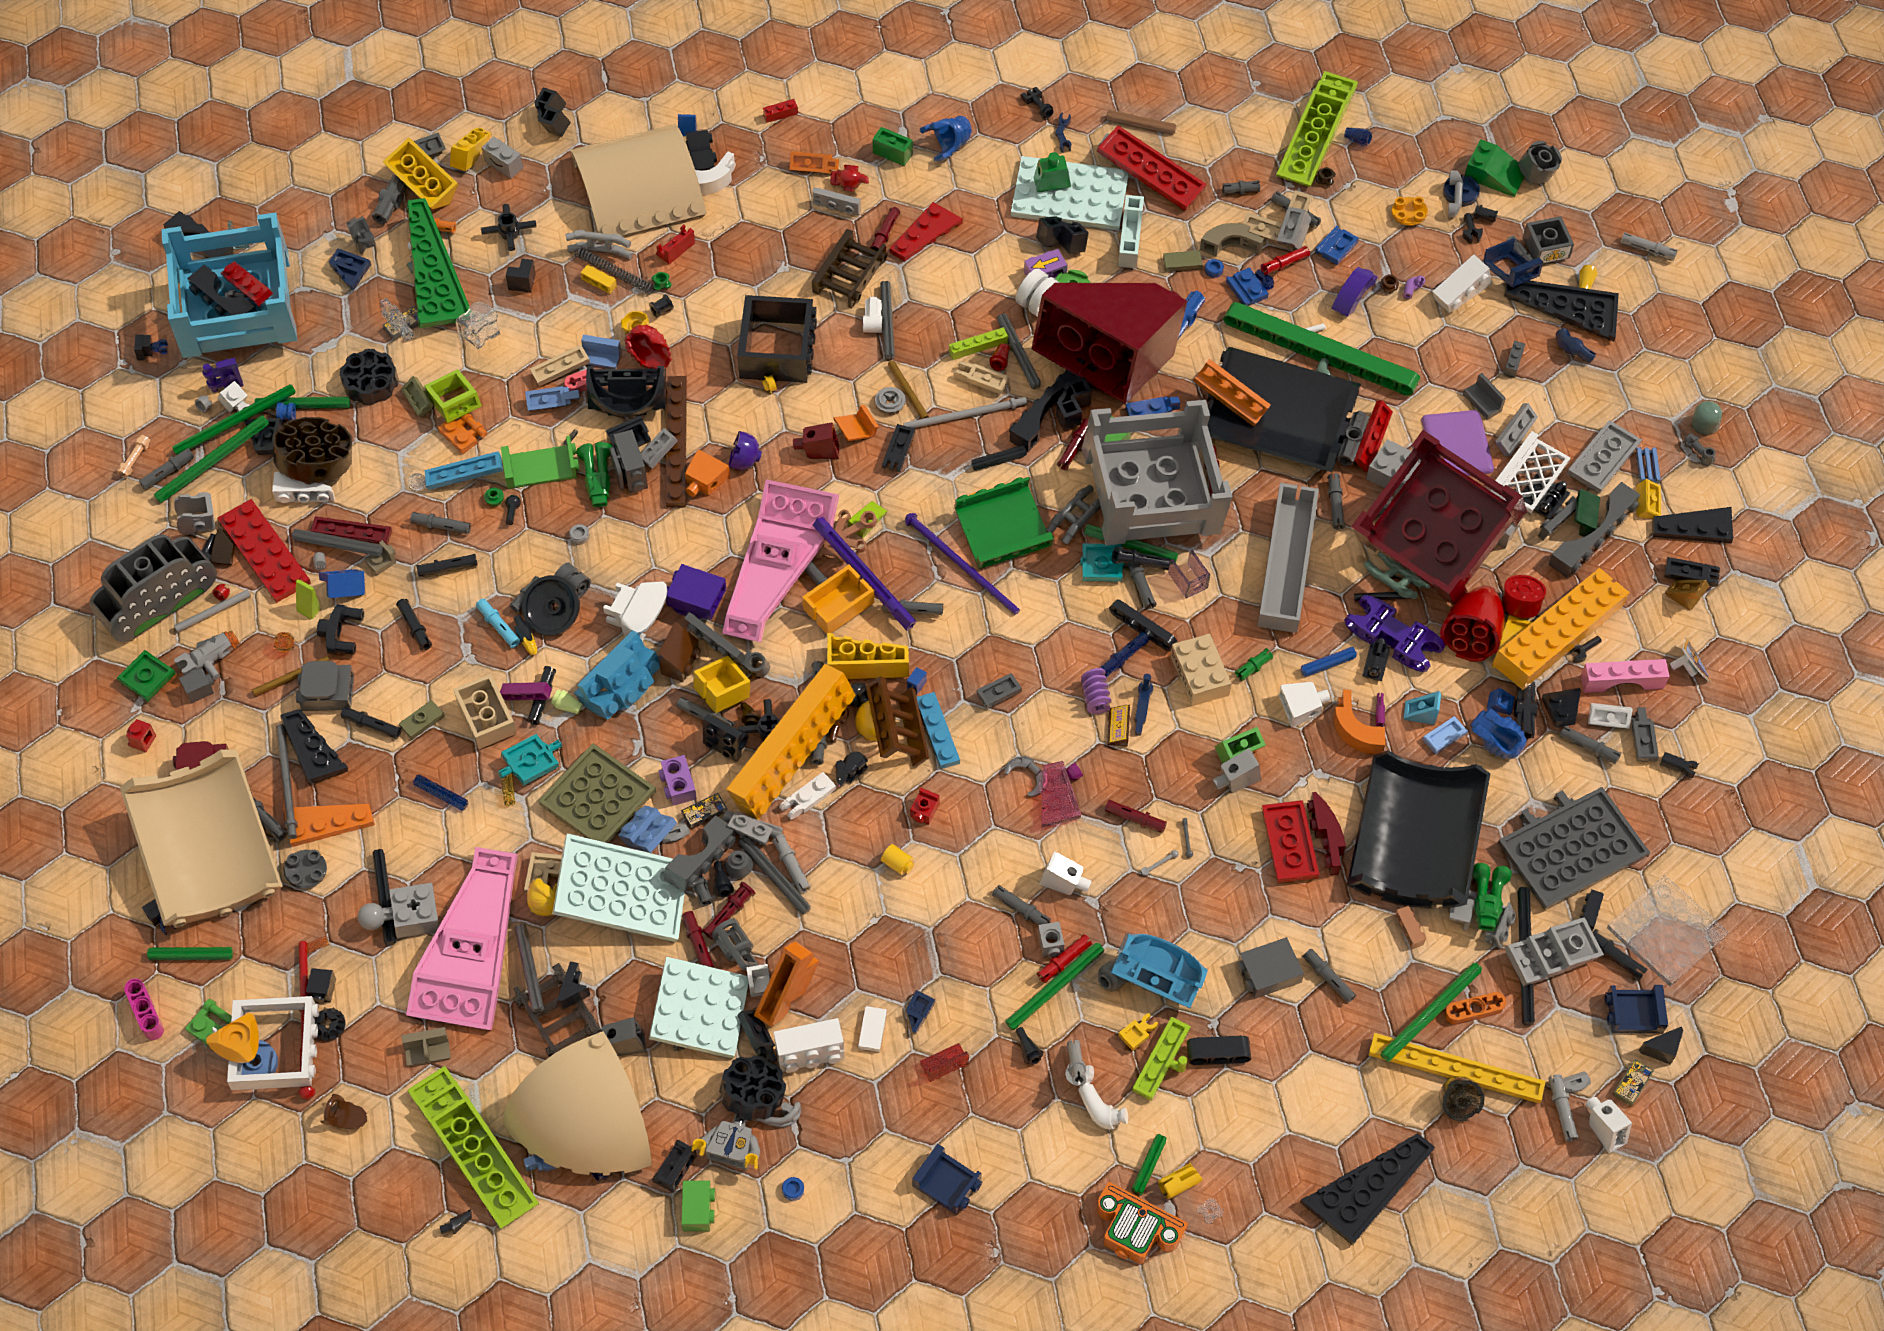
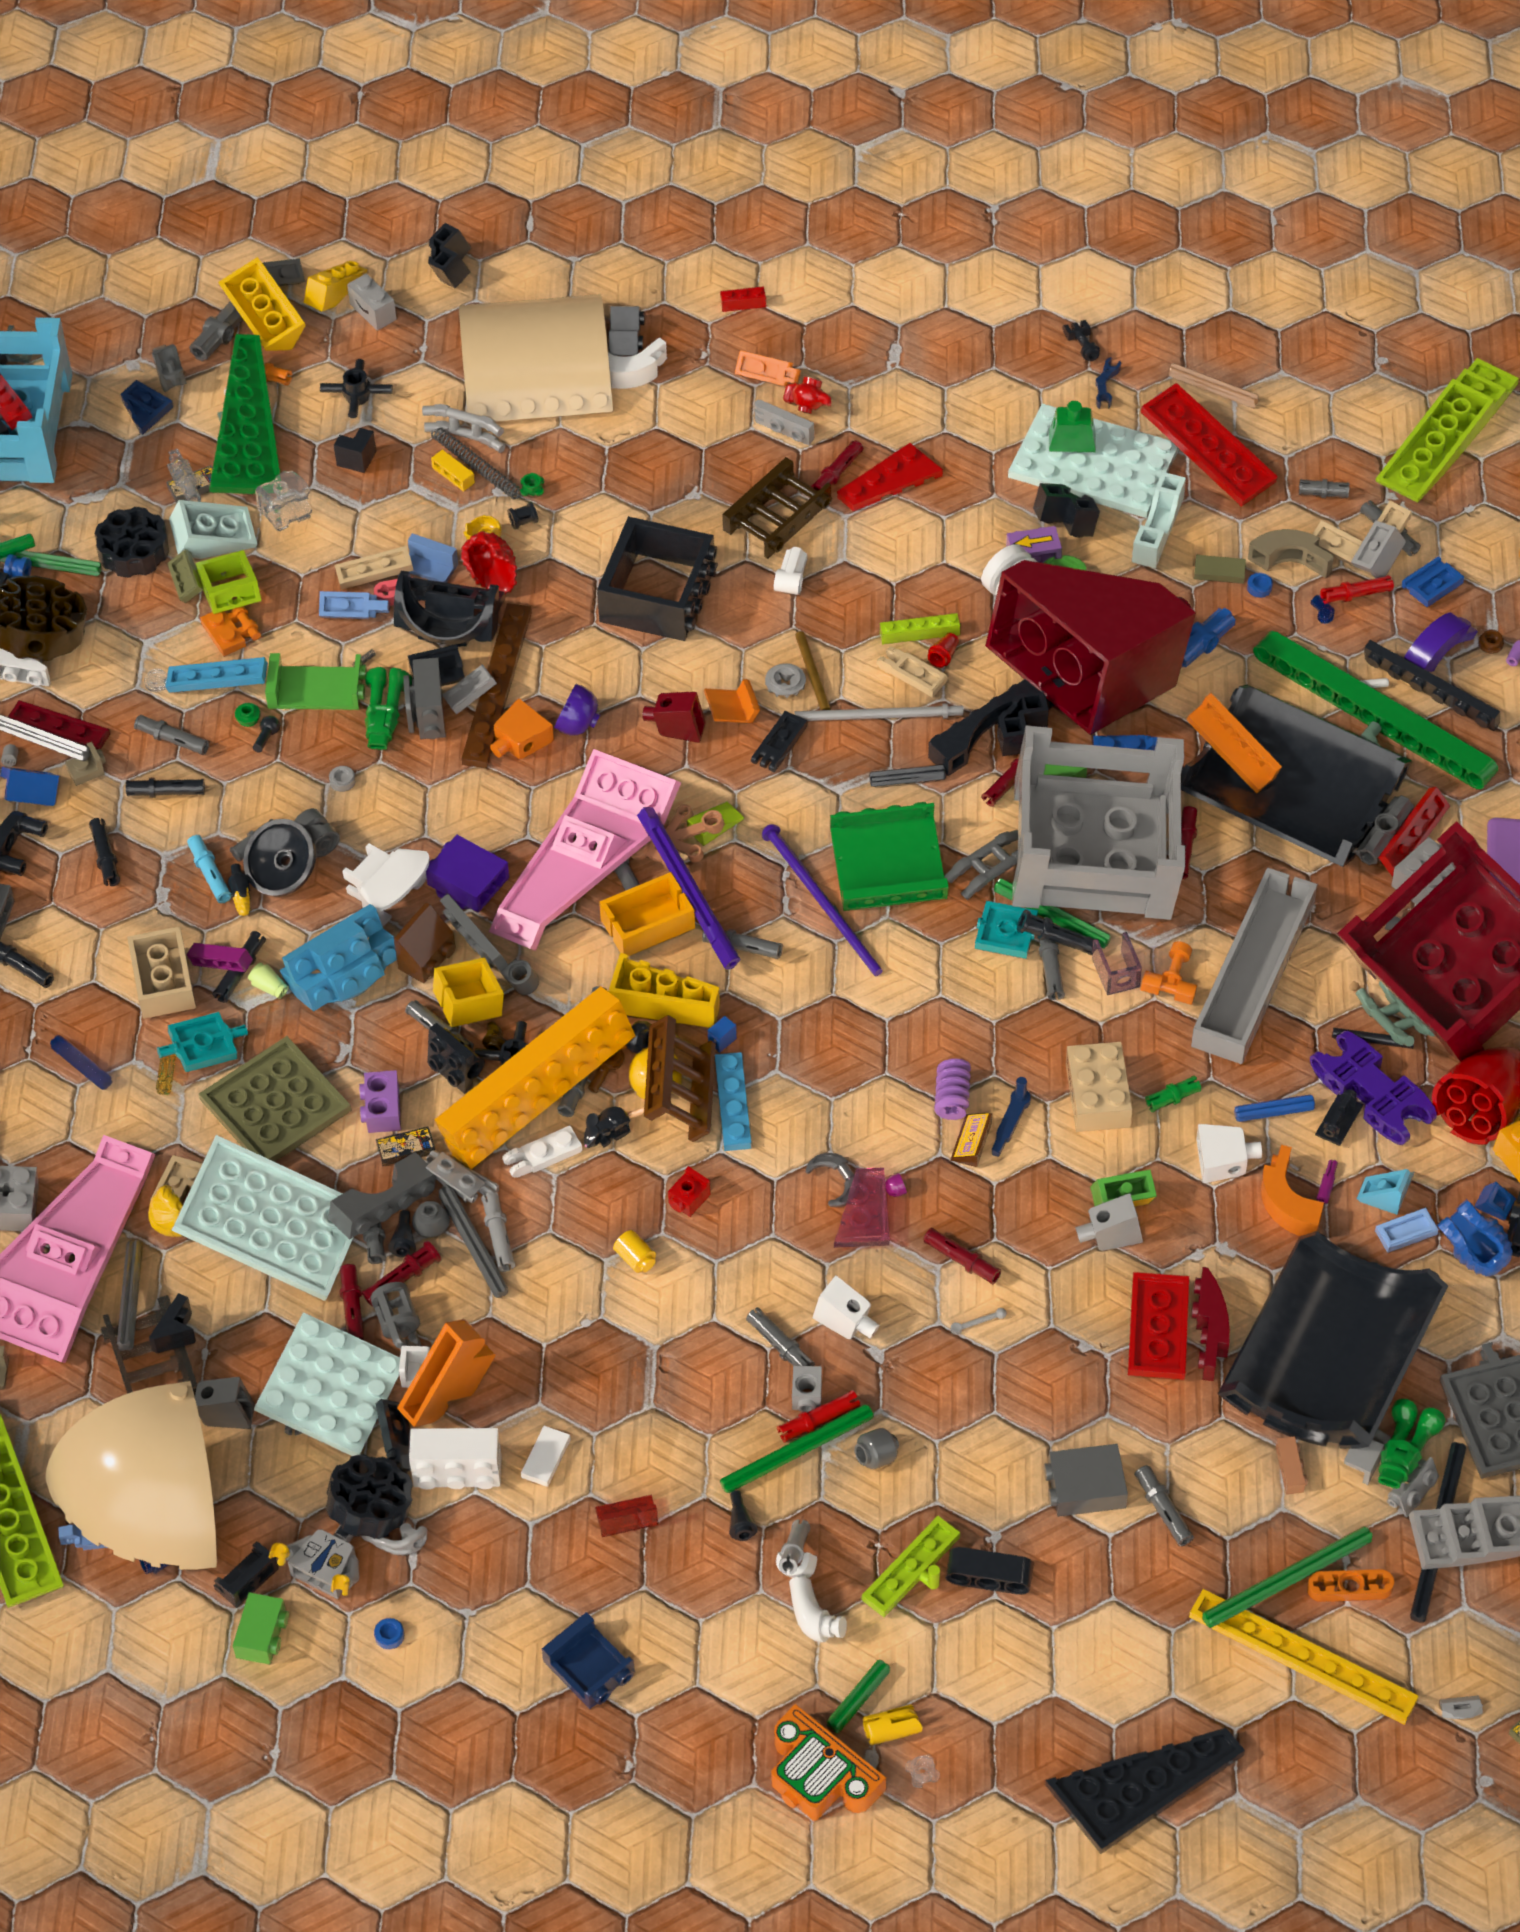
camera: 15 degrees right, 5 degrees down
olive plate [399,700,445,740] -> none
medium blue plate [618,806,677,853] -> none
red hinge [656,224,695,265] -> none
light grey piece [662,822,690,843] -> none
blue slope [678,114,697,137] -> none
yellow plate [762,375,777,394] -> none
green panel [872,127,913,166] -> none
dark grey axle [880,281,895,360] -> none
dark blue slope [906,990,936,1034] -> none
blue hair [920,115,972,161] -> none
dark grey plate [976,673,1022,709] -> none
dark grey axle [997,313,1041,389] -> none
clear blue pin [1099,632,1149,678] -> none
black beam [1109,599,1178,652] -> none
dark azure piece [1110,933,1208,1008] -> none
yellow plate [1118,1013,1158,1051] -> none
dark grey hinge [1182,818,1193,858] -> none
blue plate [1226,267,1269,306] -> none
dark brown plate [1316,167,1336,186] -> none
dark grey pin [1327,473,1345,530] -> none
clear blue cone [1344,127,1373,146] -> none
clear smoke cylinder [1439,1076,1485,1122] -> none
light grey pin [1548,1074,1579,1142] -> none
white torso [1586,1097,1632,1153] -> none
none -> light aqua slope [169,500,257,559]
none -> orange bar [1140,941,1197,1005]
none -> black plate [1364,640,1500,731]

